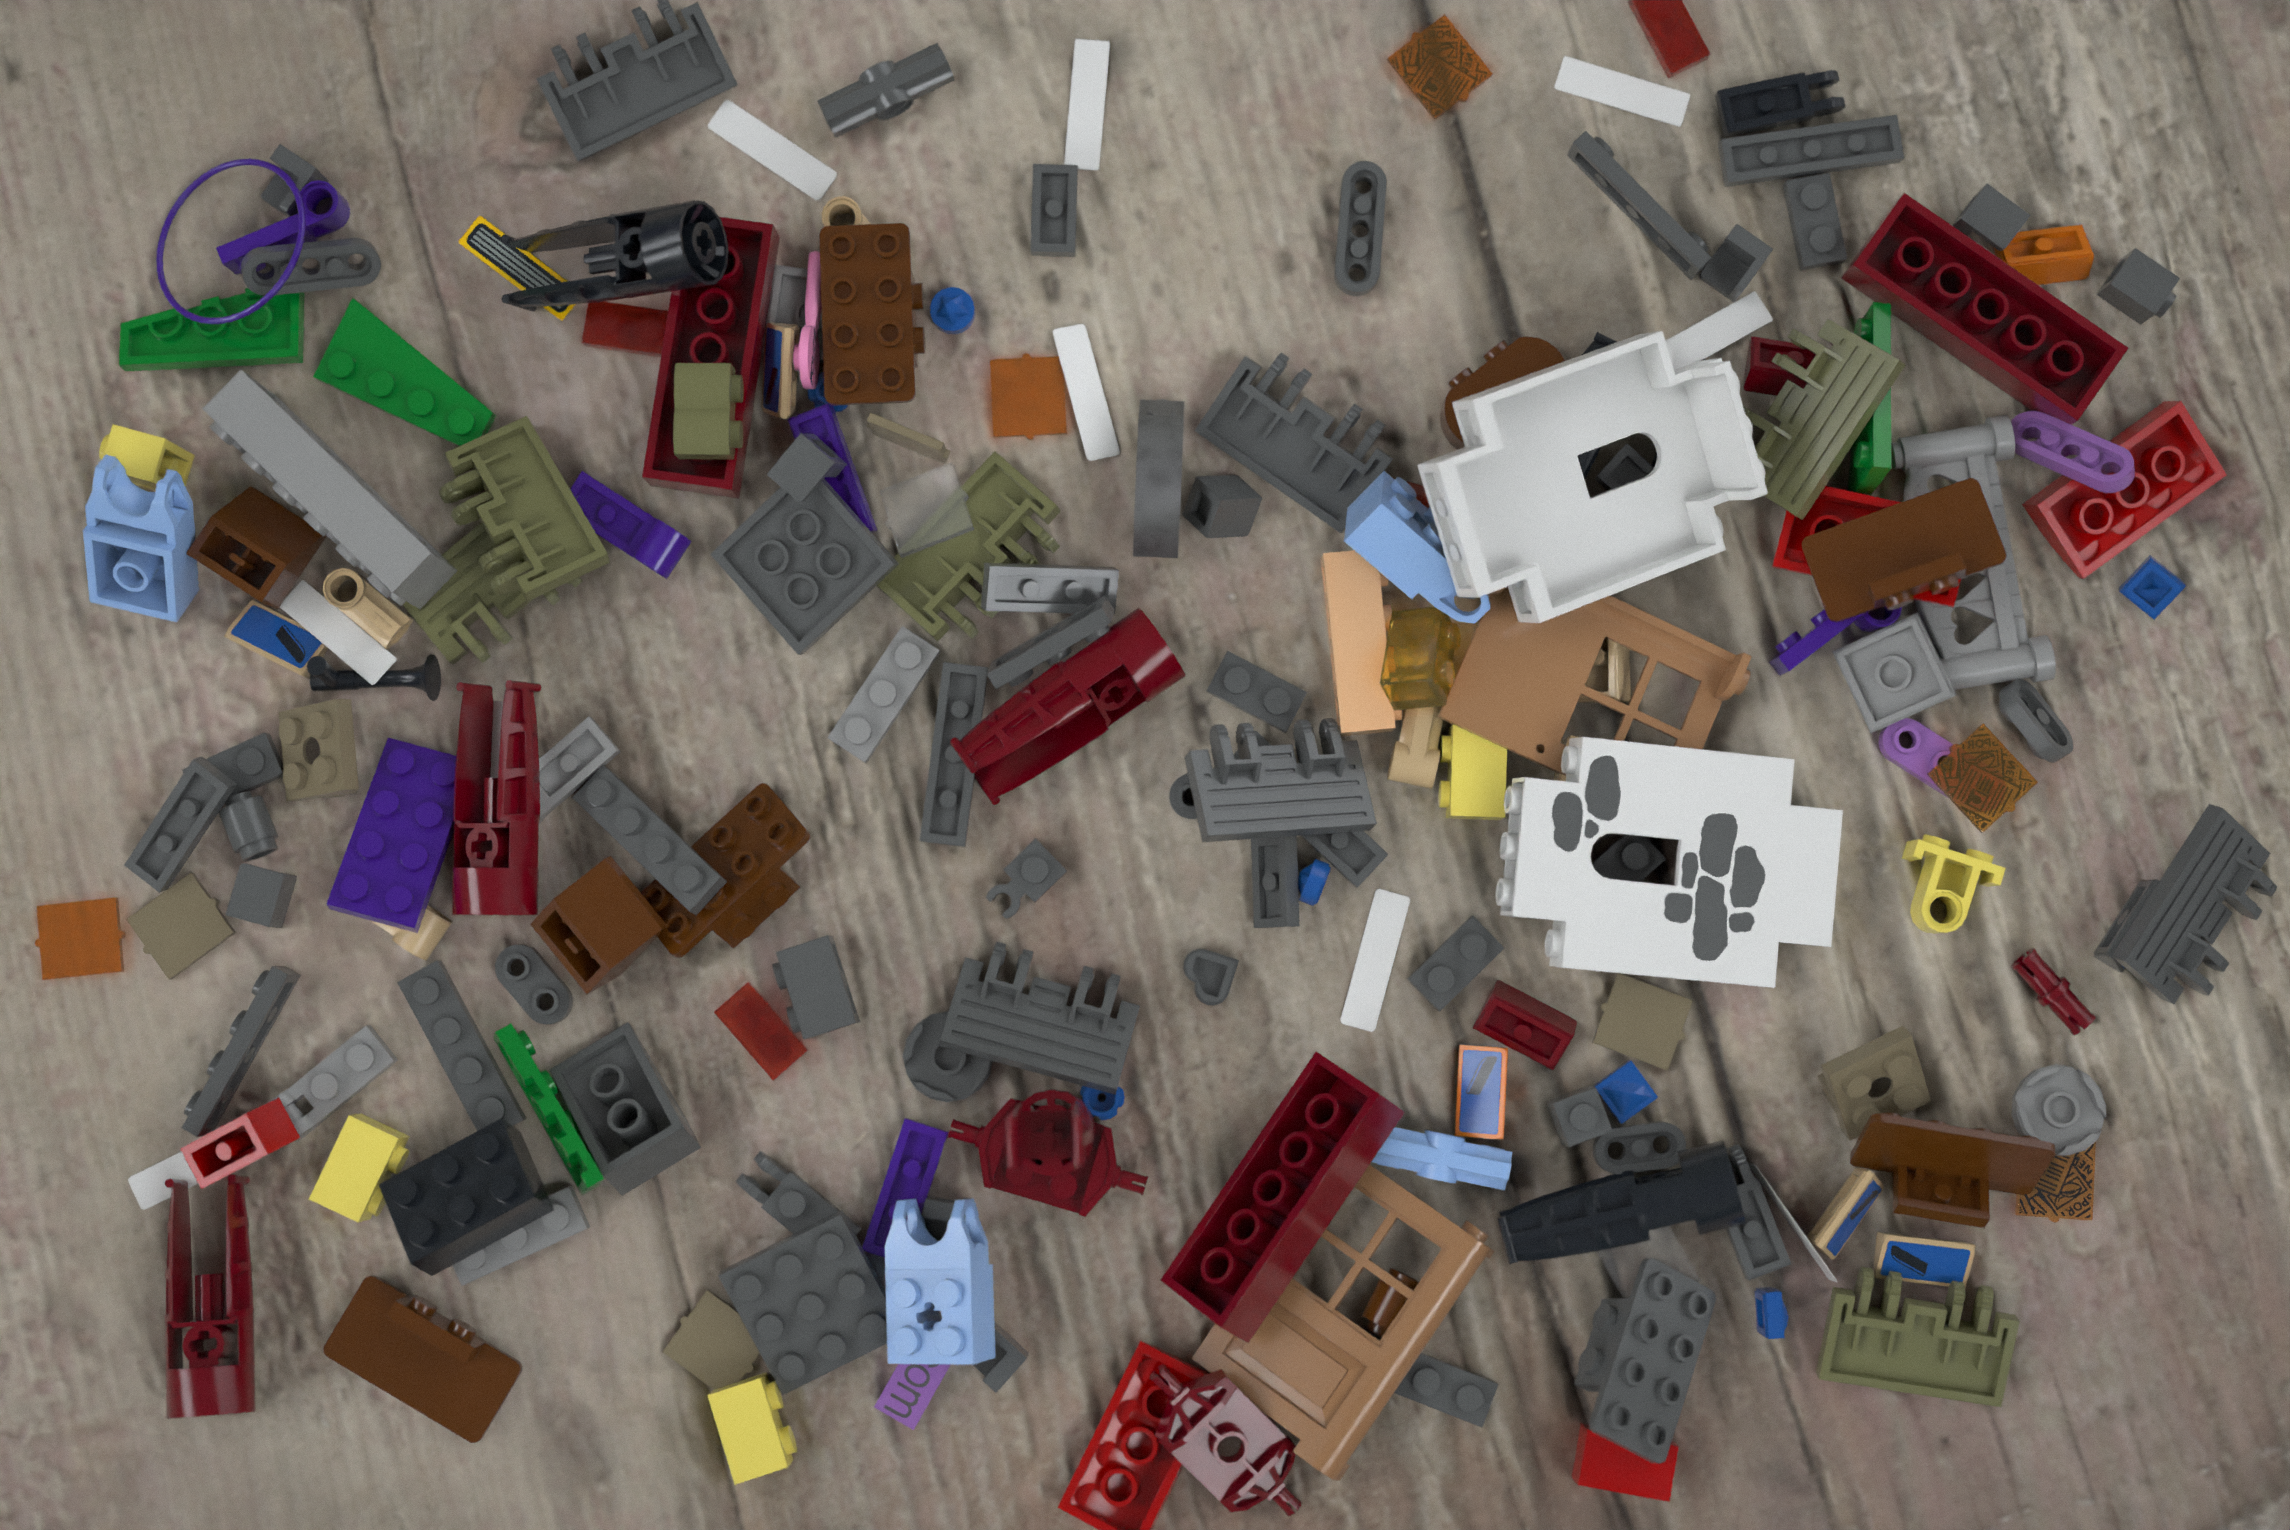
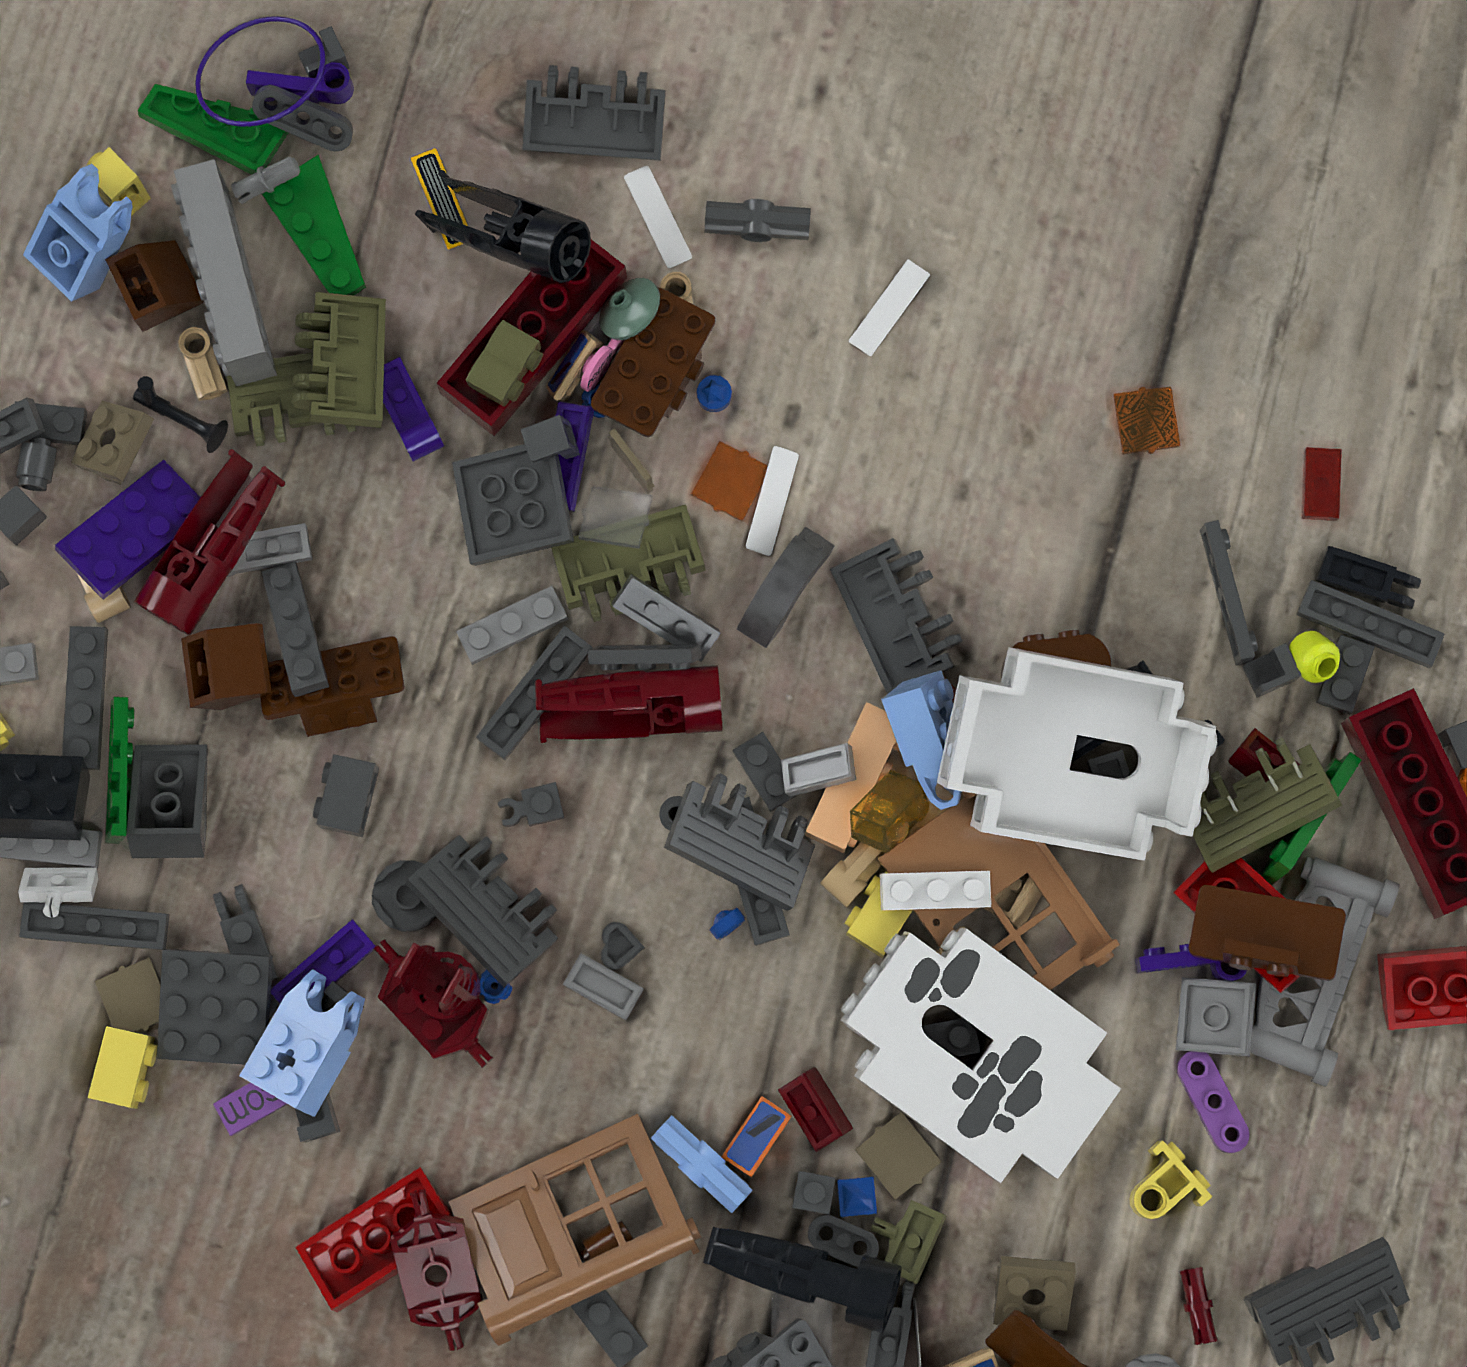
camera: 30 degrees right, 5 degrees down
blue slope [224,599,328,679] -> none
white sticker [280,580,397,685] -> none
dark grey plate [495,945,573,1024] -> none
clear red plate [582,301,668,358] -> none
clear red plate [714,982,809,1081] -> none
dark grey plate [1031,164,1078,257] -> none
dark red brick [1160,1051,1405,1343] -> none
dark grey panel [1182,475,1262,538] -> none
dark grey plate [1251,836,1300,928] -> none
dark grey plate [1334,161,1387,296] -> none
white sticker [1340,889,1410,1032] -> none
dark grey plate [1407,916,1504,1011] -> none
white sticker [1554,56,1690,127] -> none
white sticker [1666,292,1773,370] -> none
clear orange piece [1927,723,2038,833] -> none
dark grey plate [1999,679,2074,763] -> none
medium lavender plate [2011,411,2135,493] -> none
blue tile [2119,555,2186,620] -> none
none -> white plate [18,867,98,918]
none -> dark grey plate [19,902,170,951]
none -> light grey axle [231,157,300,204]
none -> light grey tile [563,953,644,1020]
none -> sand green dish [599,278,660,340]
none -> light grey tile [781,743,856,797]
none -> olive plate [871,1200,947,1284]
none -> white plate [880,871,991,911]
none -> neon yellow head [1289,630,1340,683]

